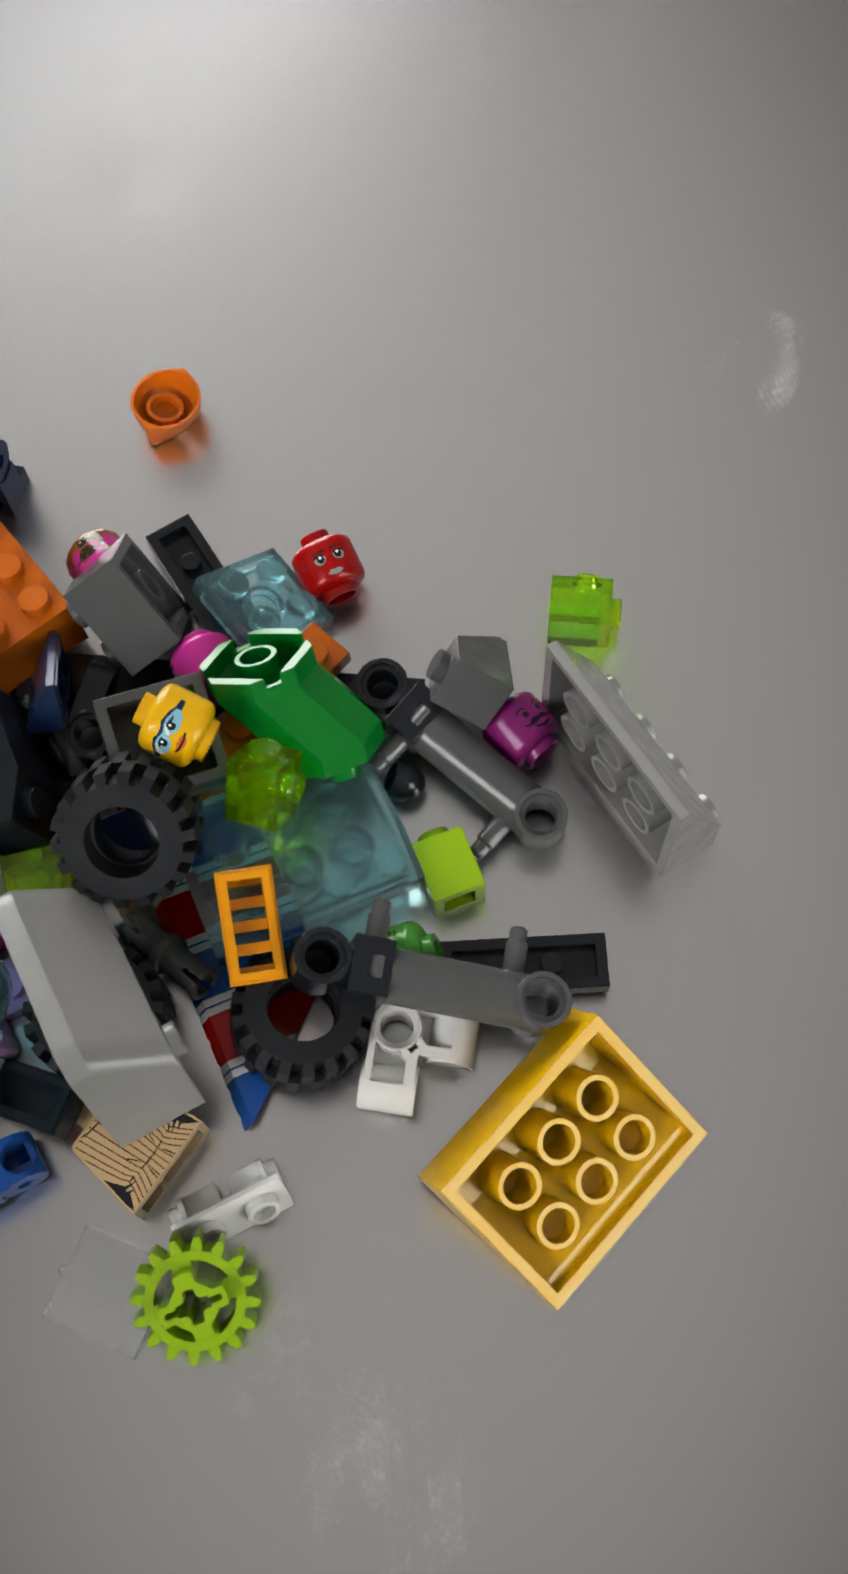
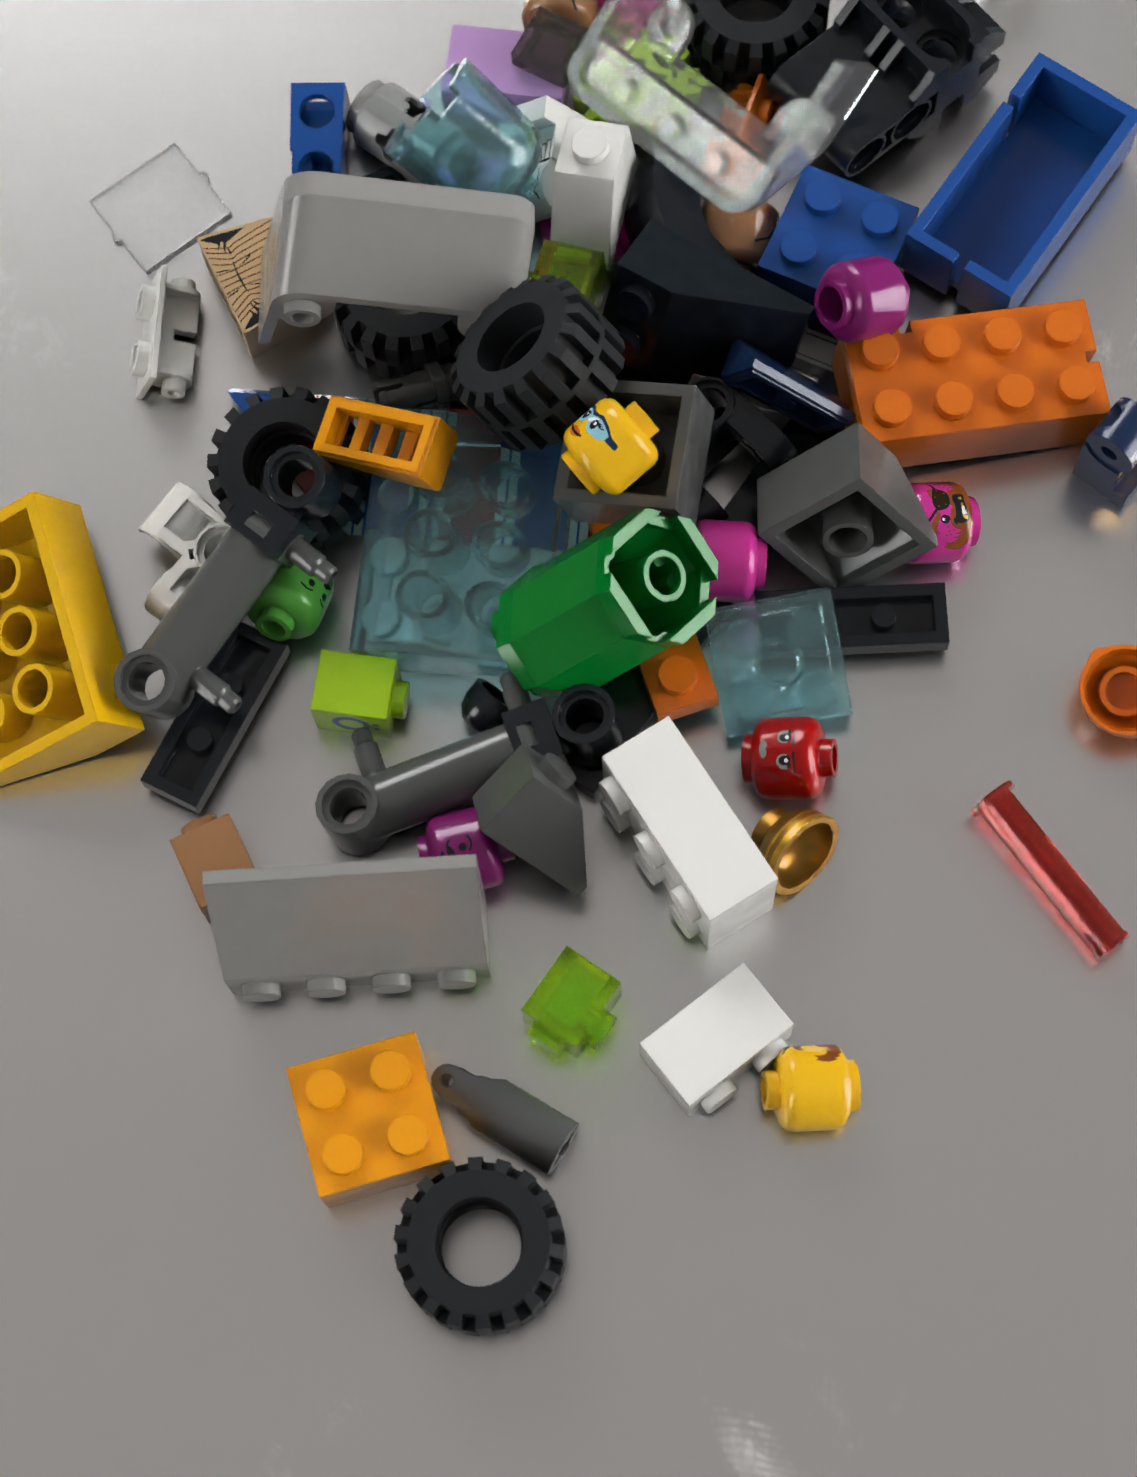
camera: 120 degrees right, 5 degrees up
lime gear [129,1228,262,1366] -> none
clear neon green brick [225,738,306,832] -> none
none -> medium nougat brick [169,813,255,924]
none -> light orange brick [286,1031,453,1208]
none -> black tyre [394,1157,567,1336]
none -> dark grey piece [431,1064,579,1175]
none -> white brick [598,716,778,950]
none -> white brick [640,962,794,1117]
none -> pearl gold piece [751,807,839,896]
none -> yellow head [760,1044,861,1132]
none -> clear red pin [970,780,1130,961]

